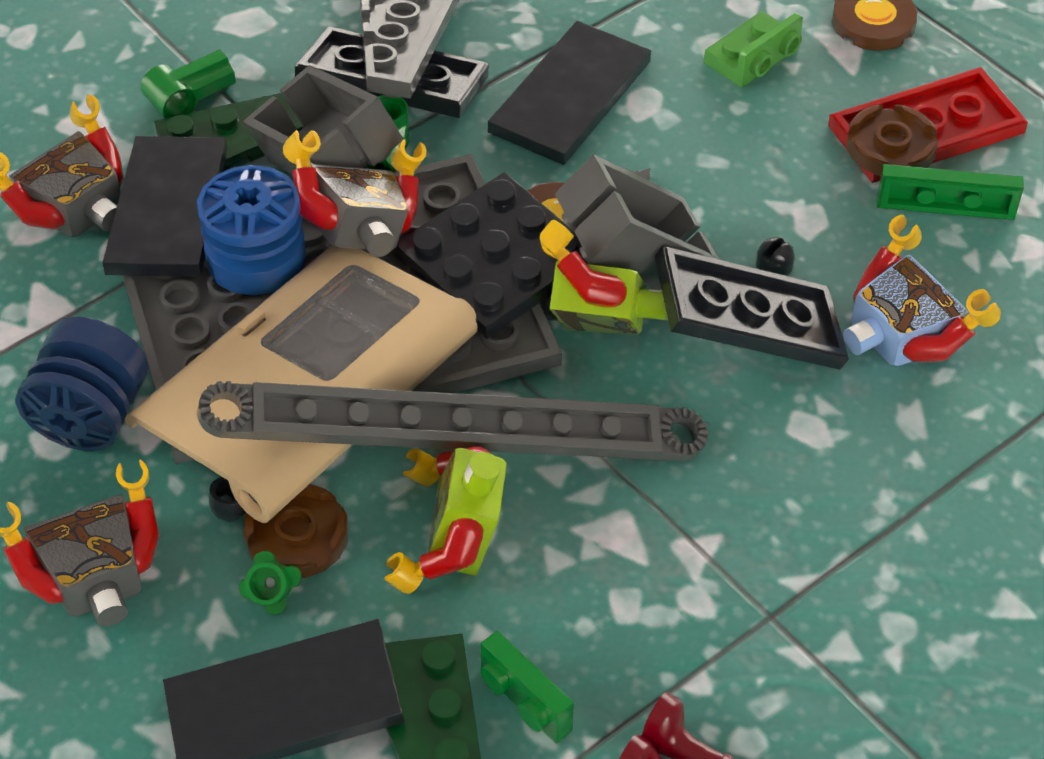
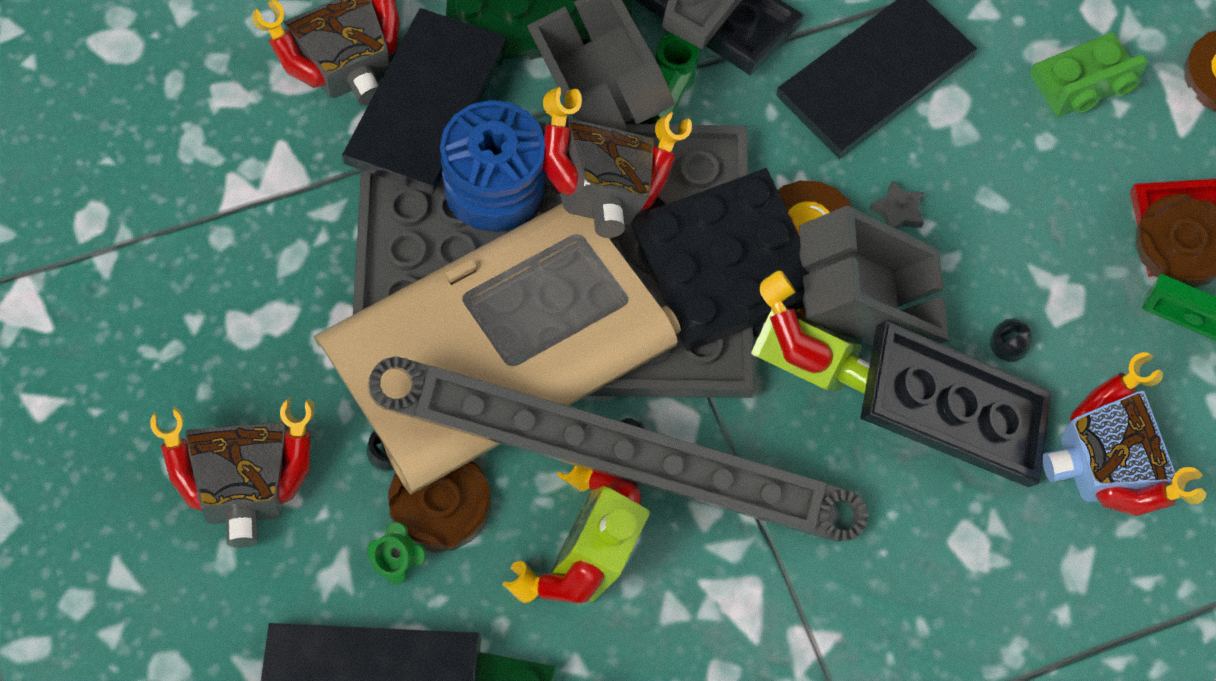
camera: 15 degrees right, 15 degrees up
dark blue wheel [15,316,149,451] -> none

